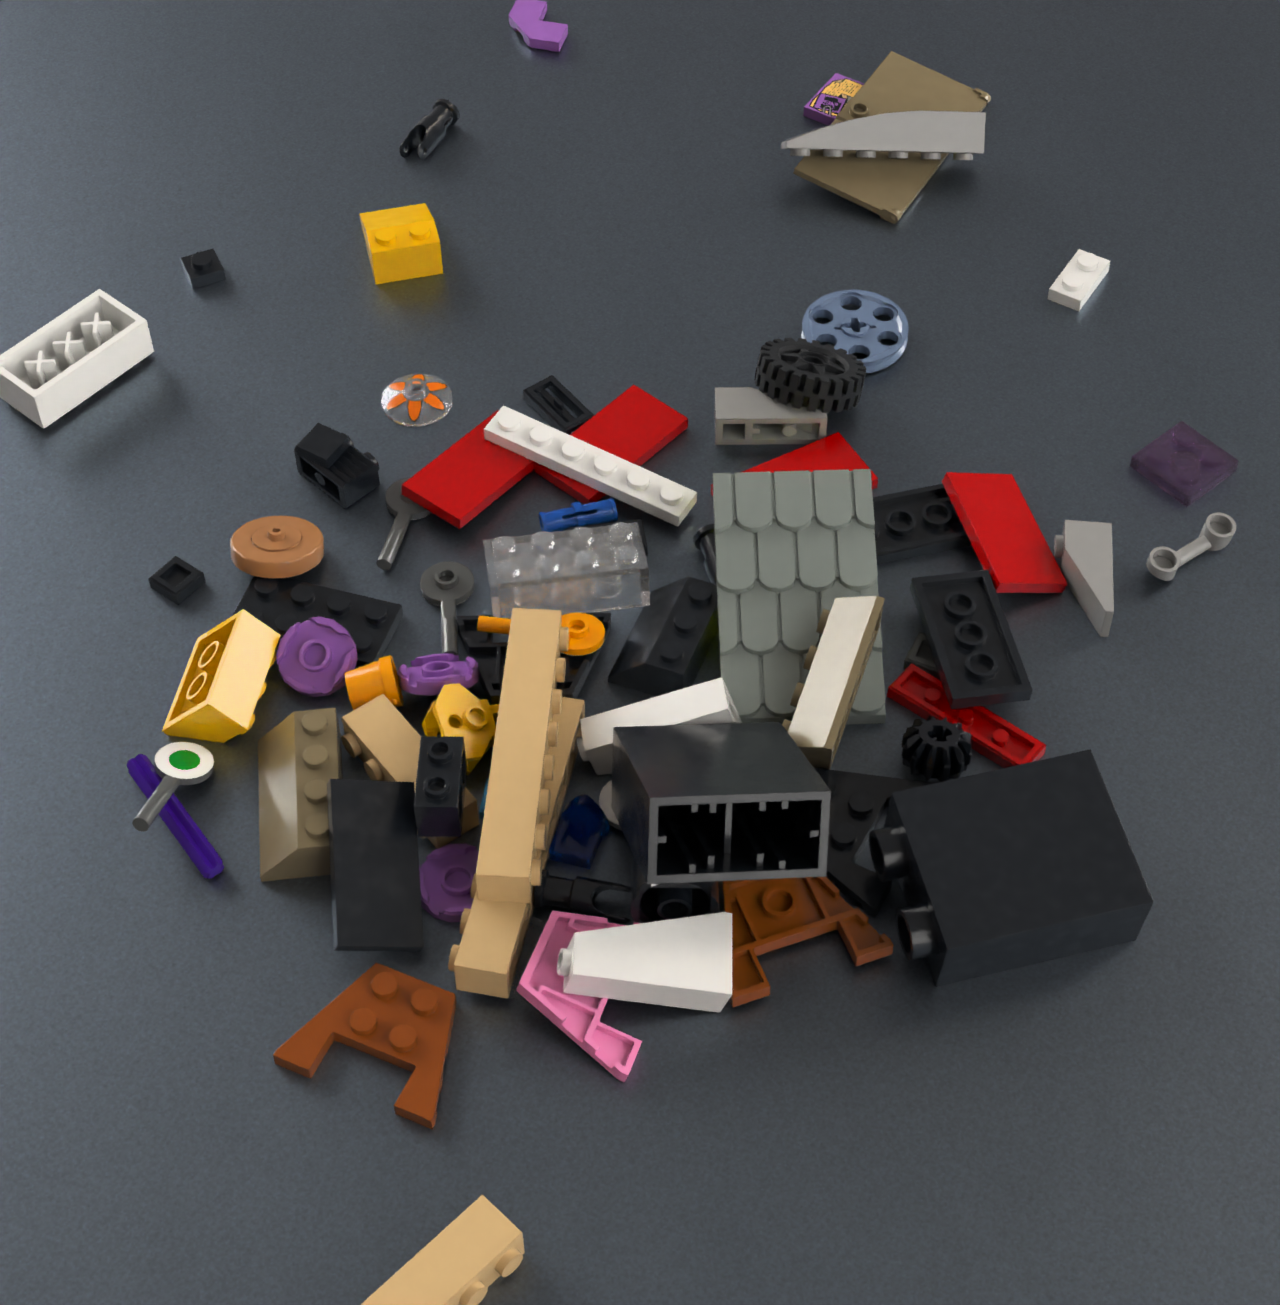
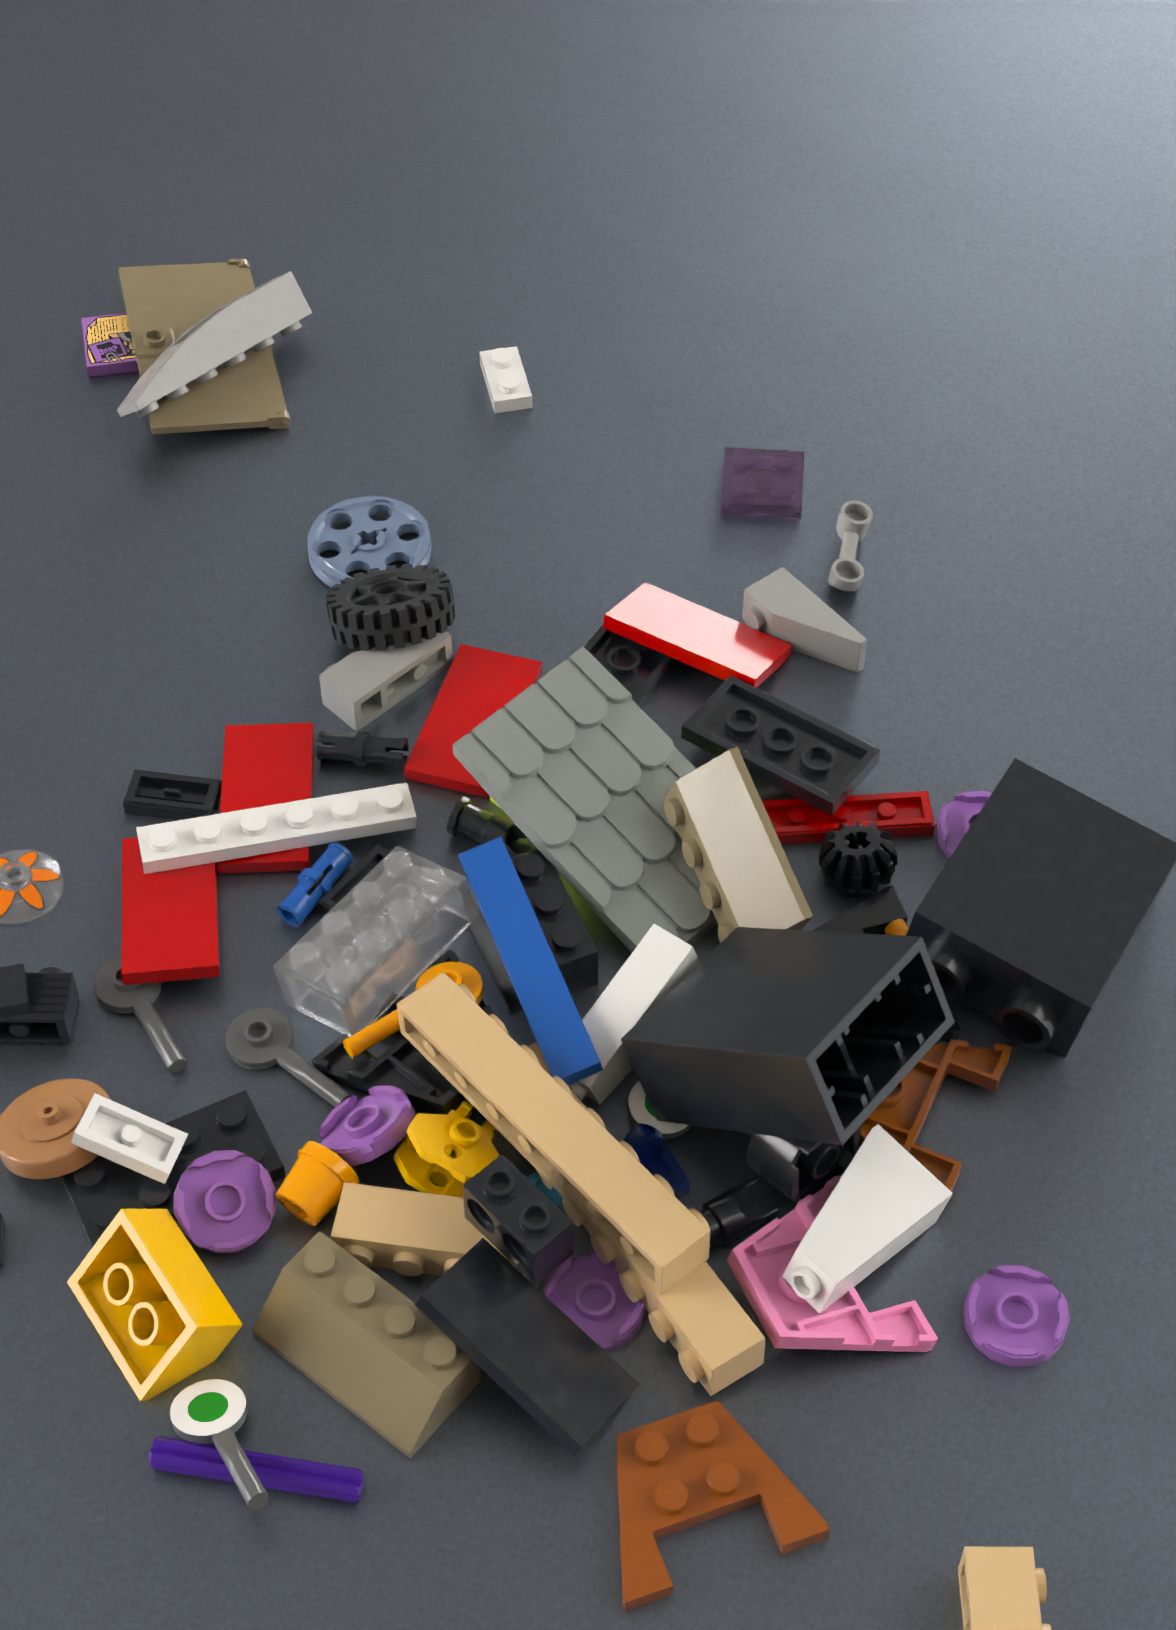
camera: 45 degrees left, 0 degrees up
none -> white plate [71,1093,188,1184]
none -> black pin [316,731,409,766]
none -> blue tile [458,837,603,1085]
none -> medium lavender tile [962,1265,1070,1367]

